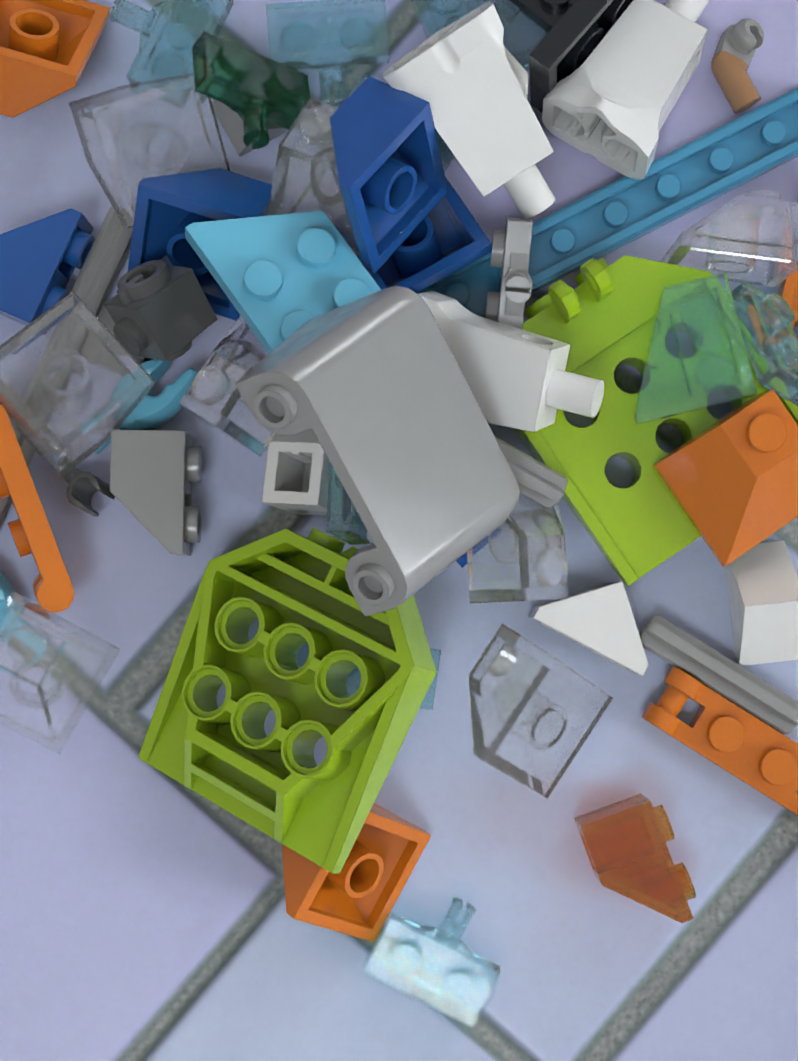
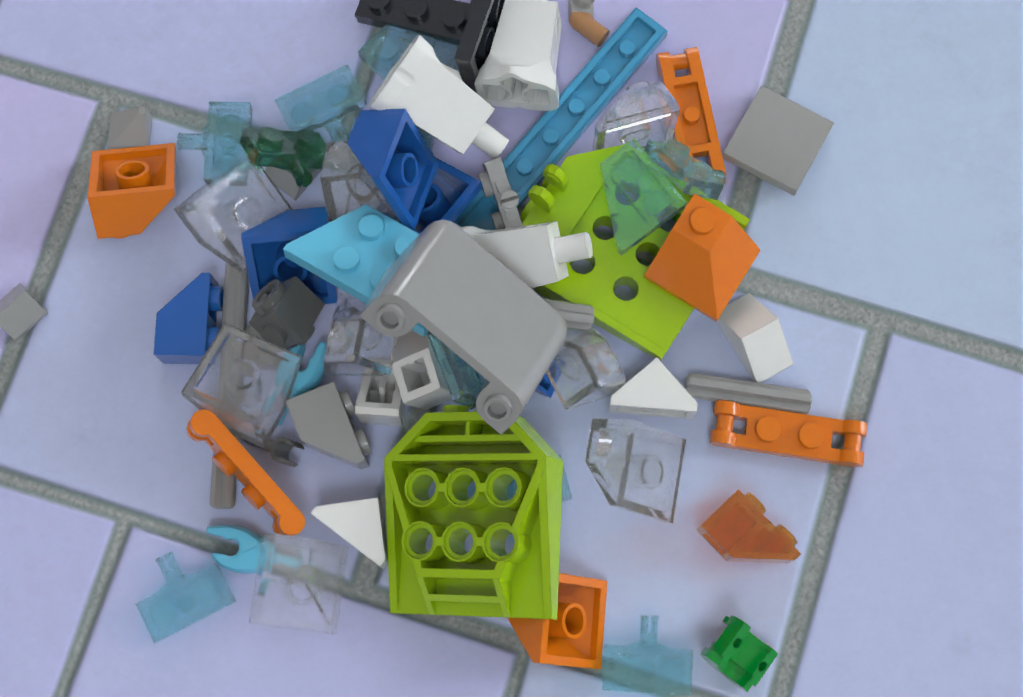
camera: 20 degrees left, 10 degrees down
none -> white slope [311,497,388,569]
none -> white slope [355,359,406,427]
none -> green piece [700,615,778,692]

